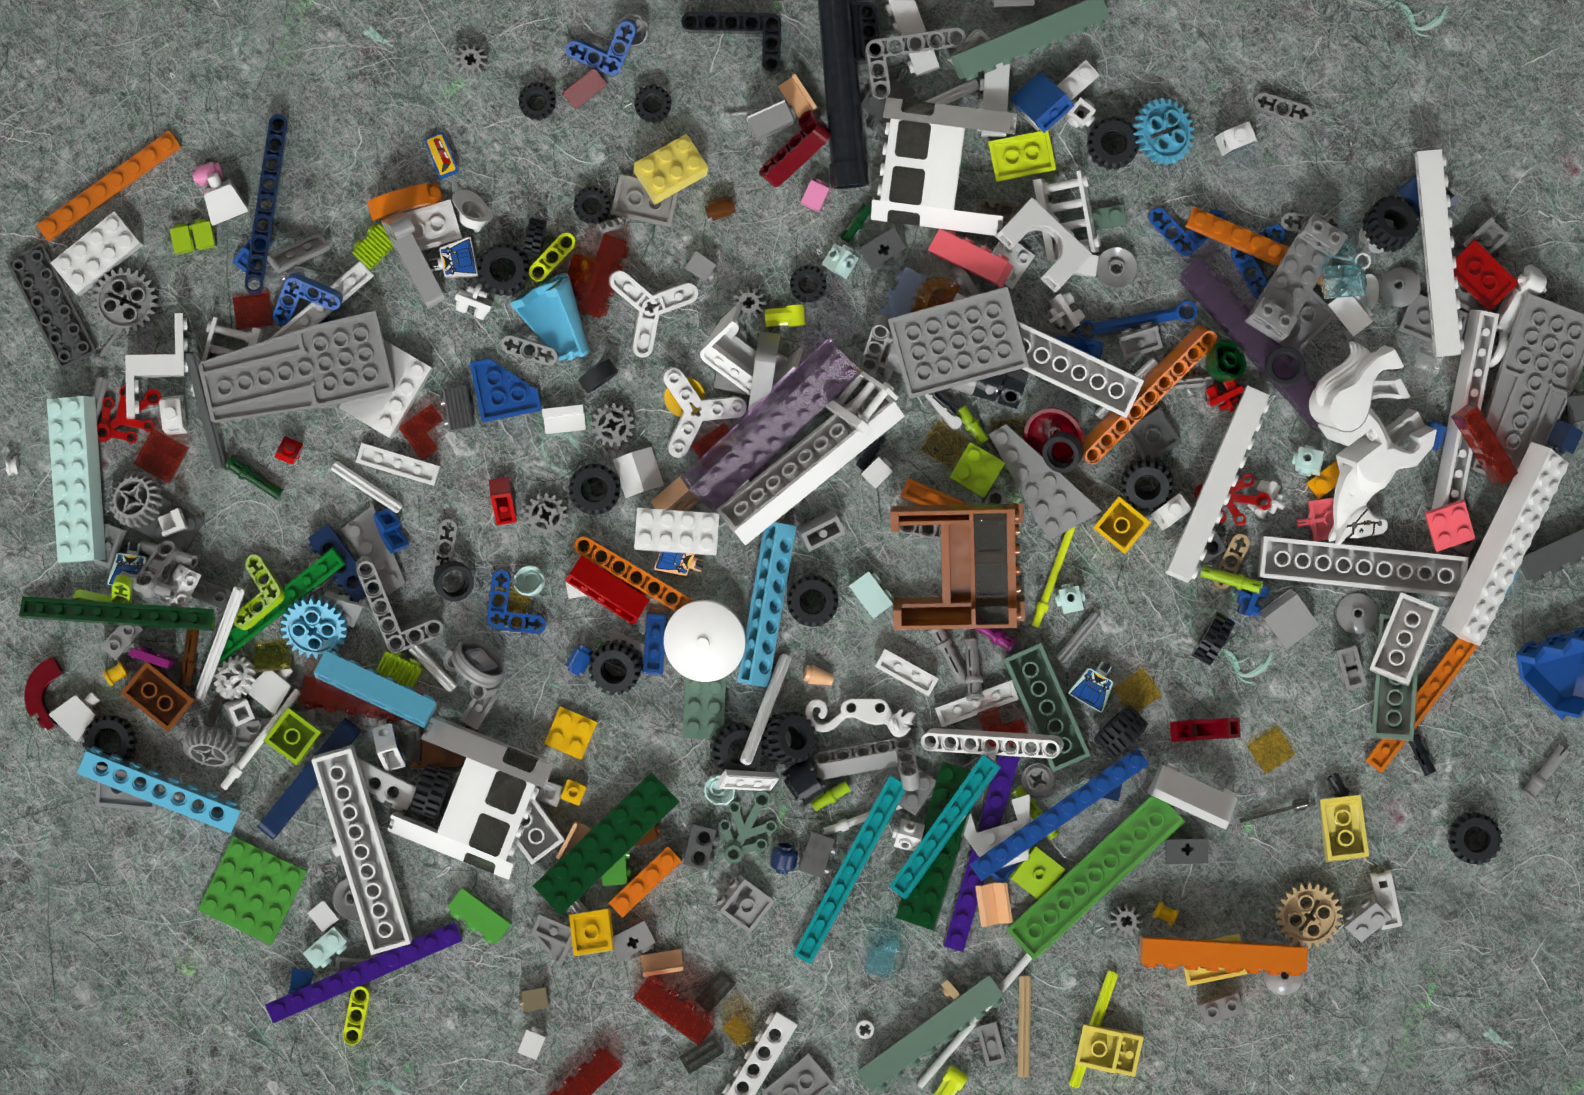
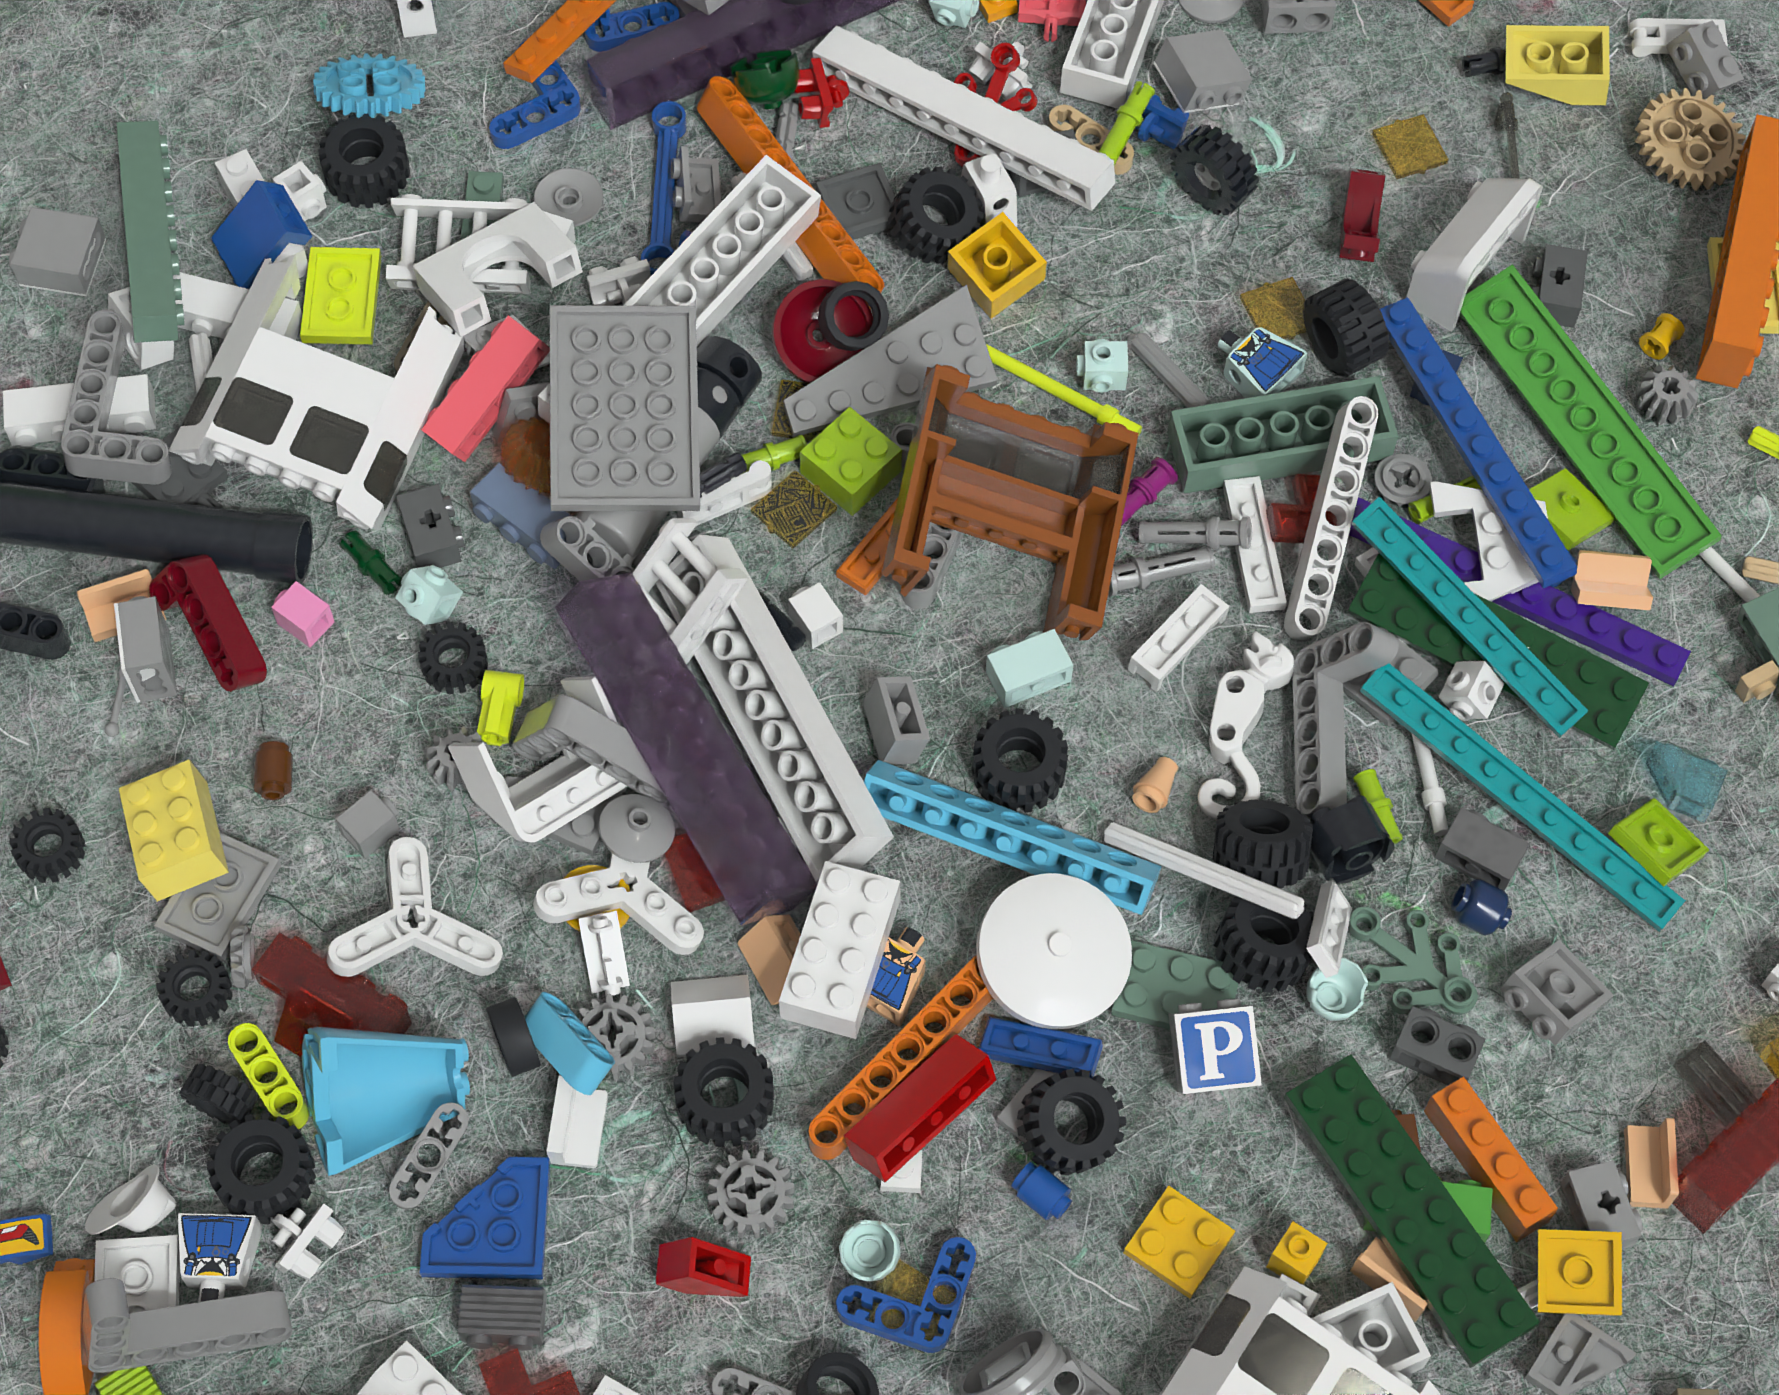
camera: 80 degrees left, 25 degrees down
none -> medium azure beam [524,992,615,1095]
none -> white hinge [578,911,630,995]
none -> light grey dish [599,794,675,863]
none -> piece [1168,998,1262,1094]
none -> lime plate [1608,798,1709,887]

